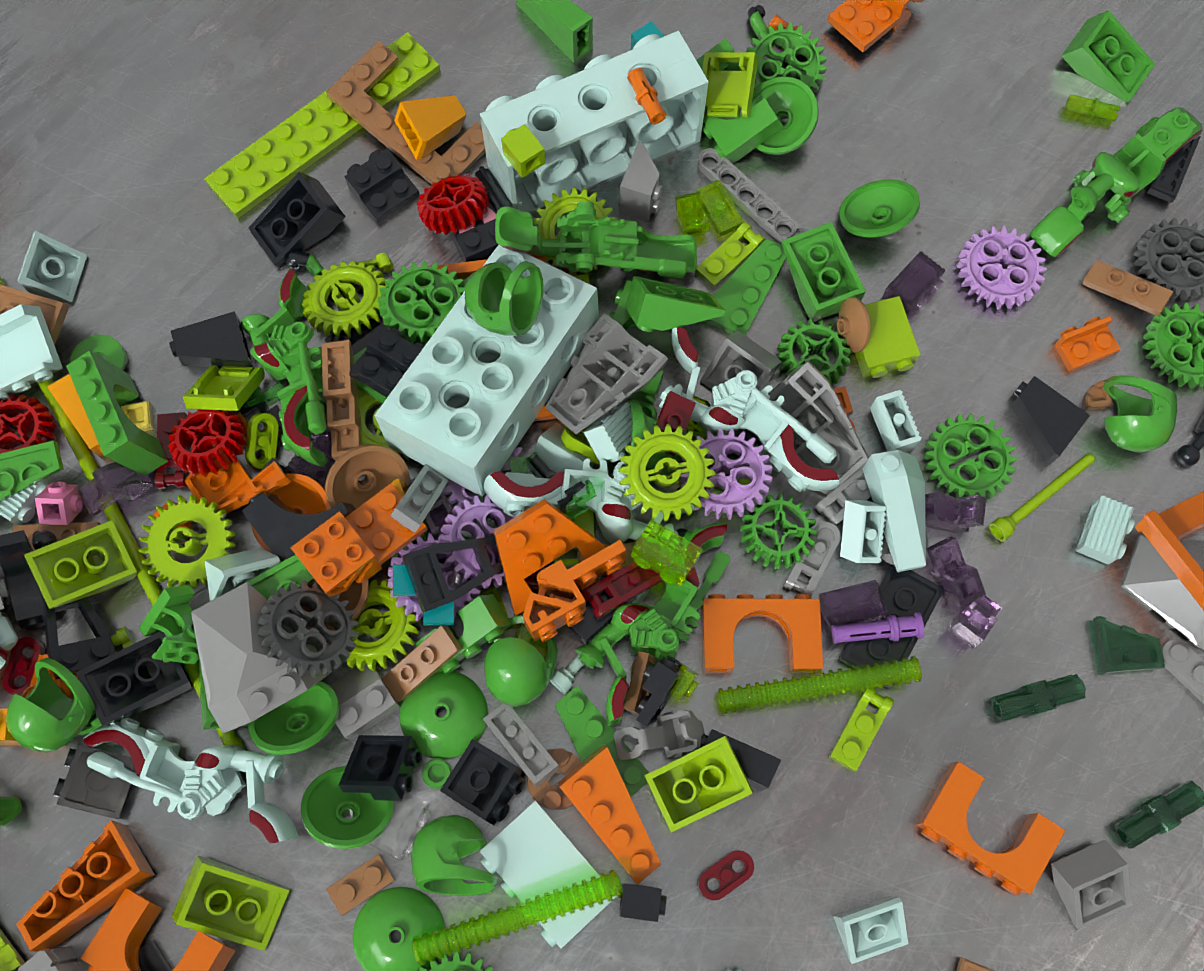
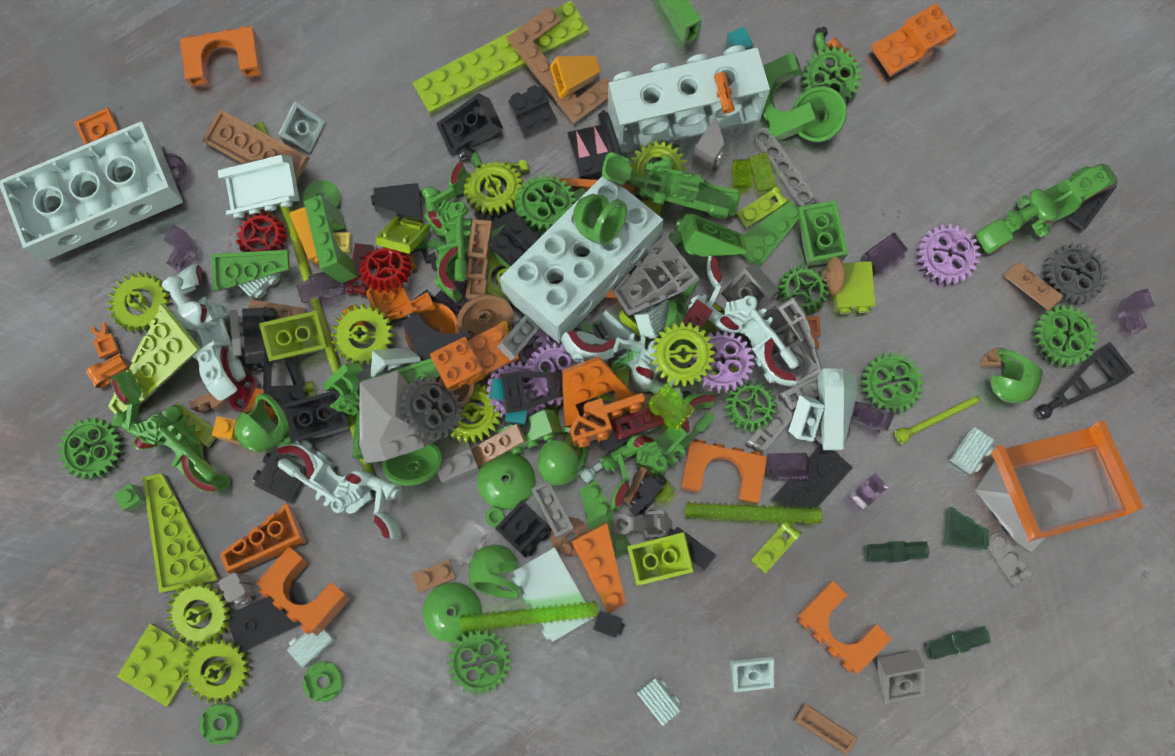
camera: 15 degrees right, 5 degrees up
bright pink brick [35,481,83,525] -> none
lime slope [172,855,289,951] -> none
lime plate [245,413,279,469] -> none
bright green dish [301,766,394,849] -> none
black plate [338,735,422,801] -> none
red gear [417,173,490,235] -> none
lime brick [501,124,546,178] -> none
dark red plate [698,850,754,900] -> none
lime container [702,52,758,118] -> none
medium lavender pin [831,612,924,644] -> none
bright green dish [839,179,920,238] -> none
light aqua brick [870,390,922,453] -> none
clear purple brick [926,536,986,607] -> none
black slope [1010,376,1090,465] -> none
orange bracket [1054,316,1121,373] -> none
bright green slope [1062,10,1155,102] -> none
clear neon green axle [1066,94,1120,122] -> none

